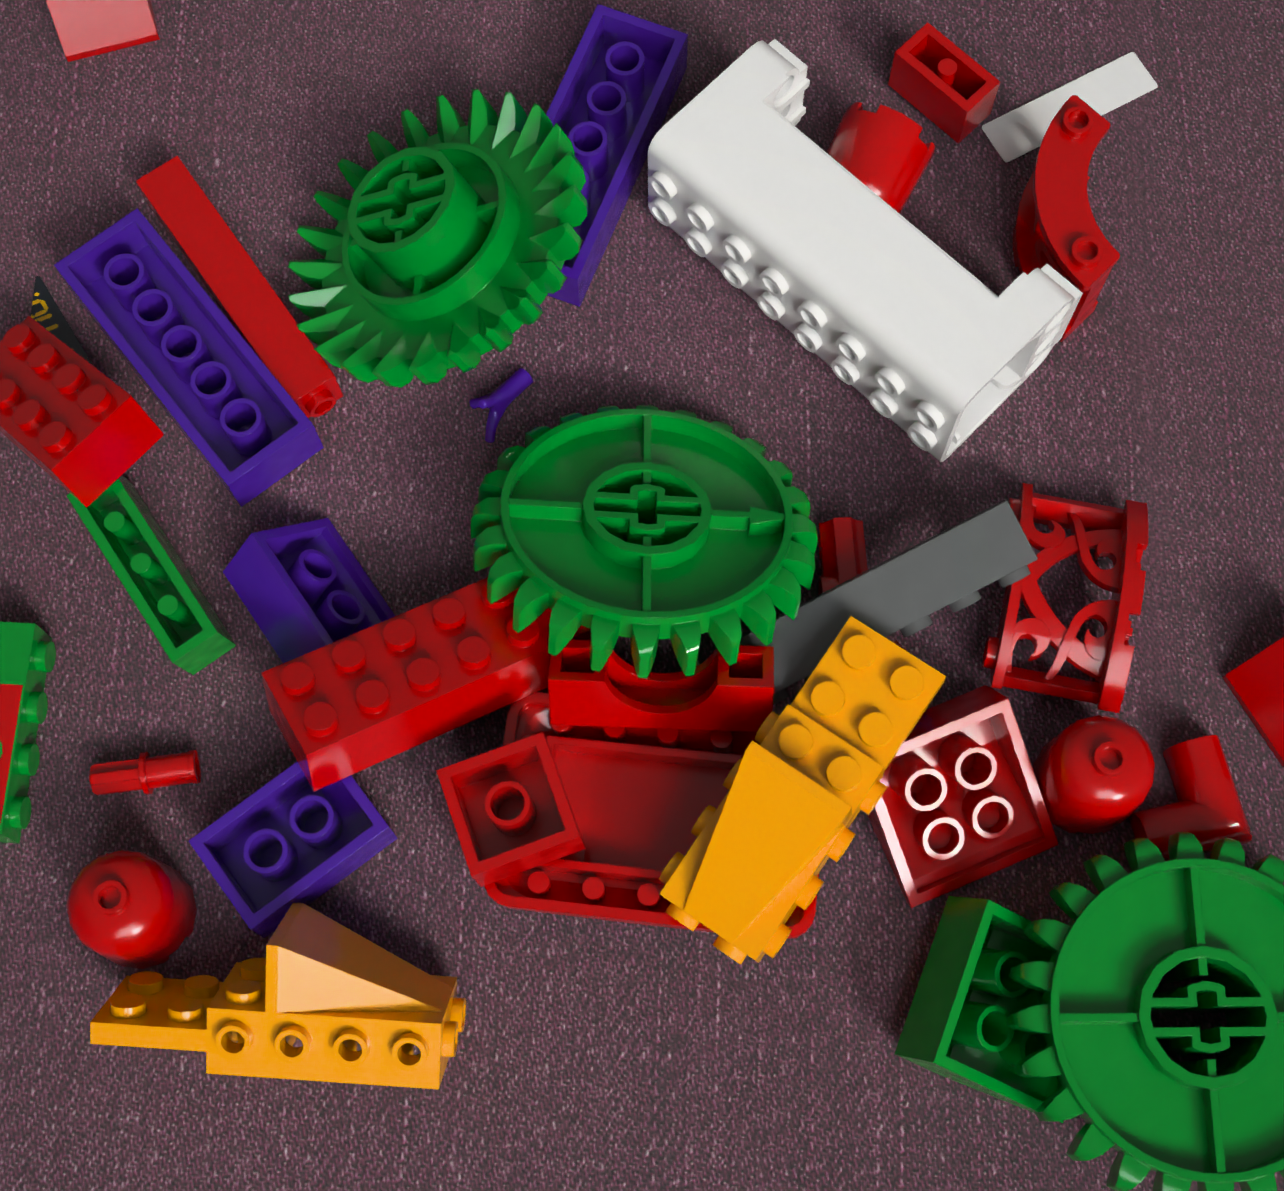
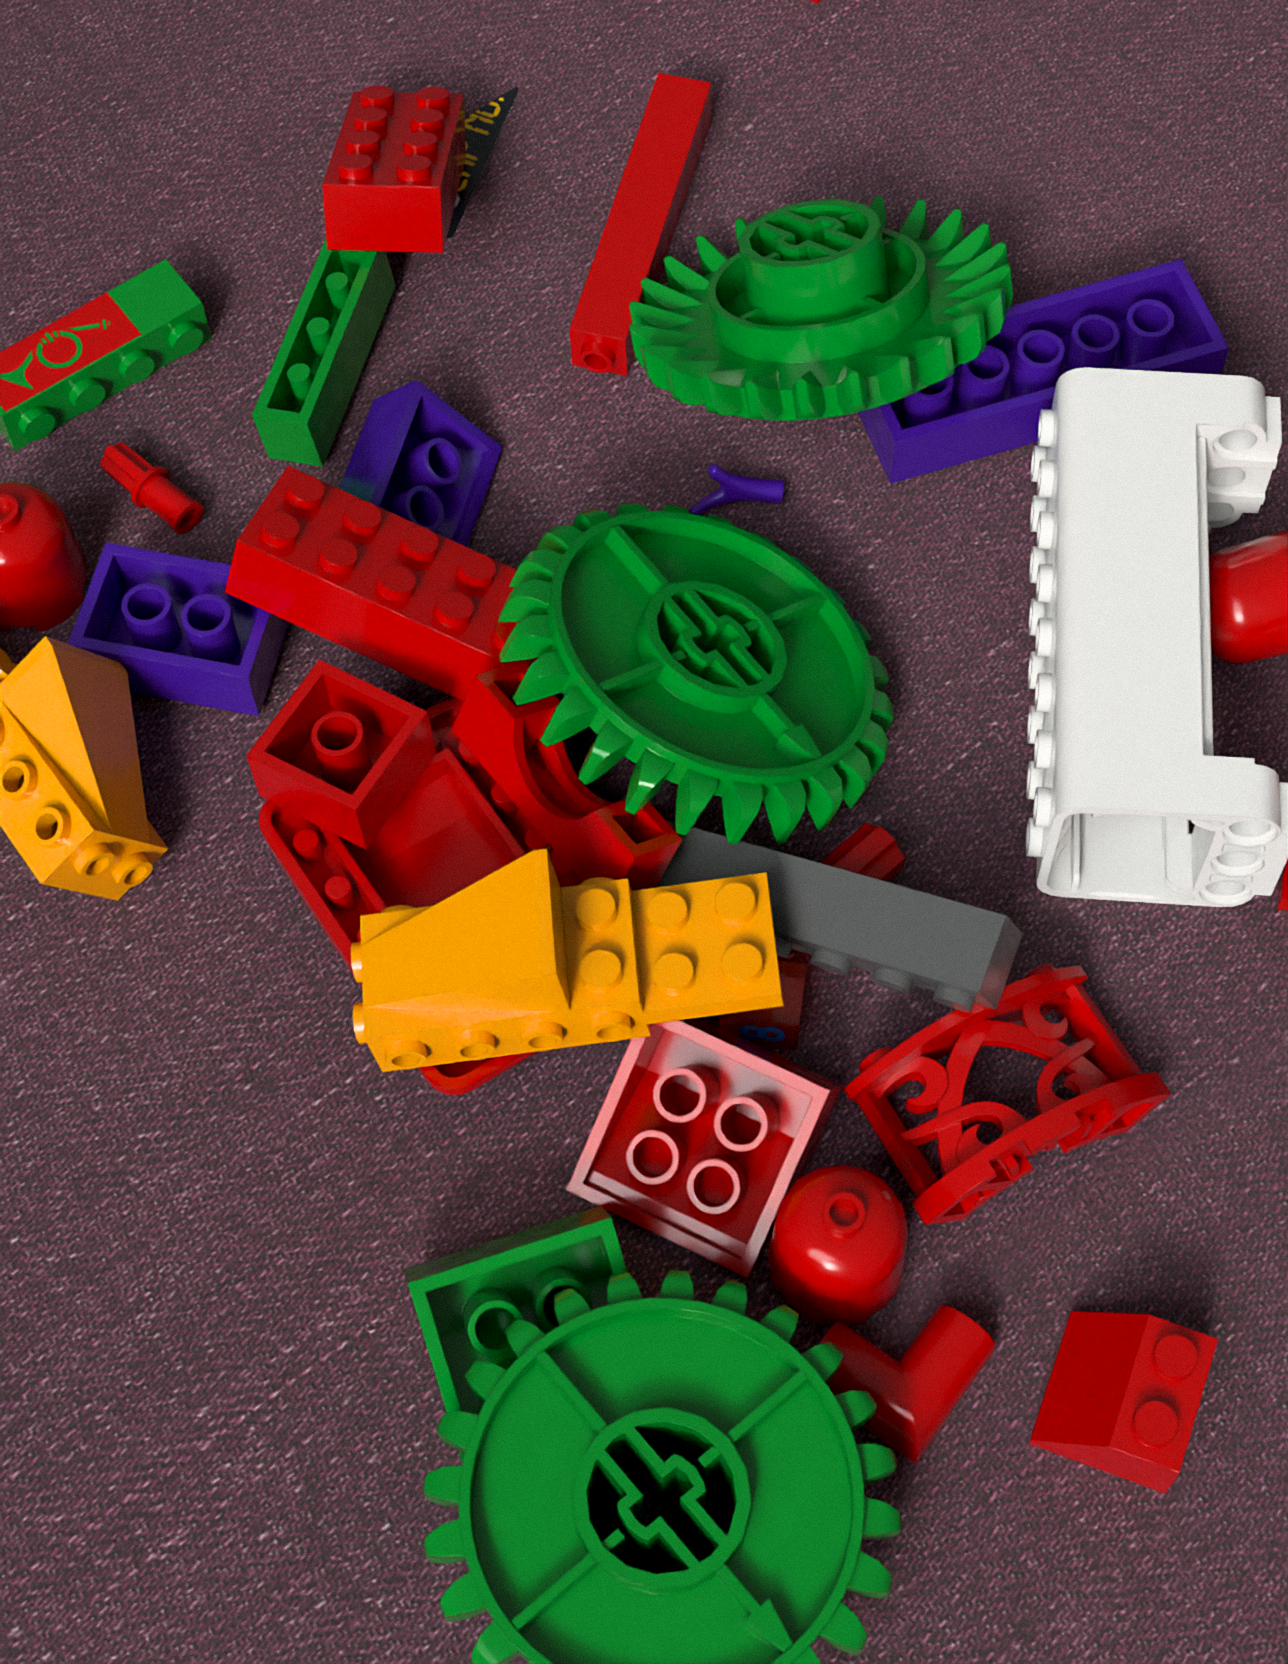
camera: 50 degrees right, 10 degrees down
dark purple brick [54,208,324,507] -> none

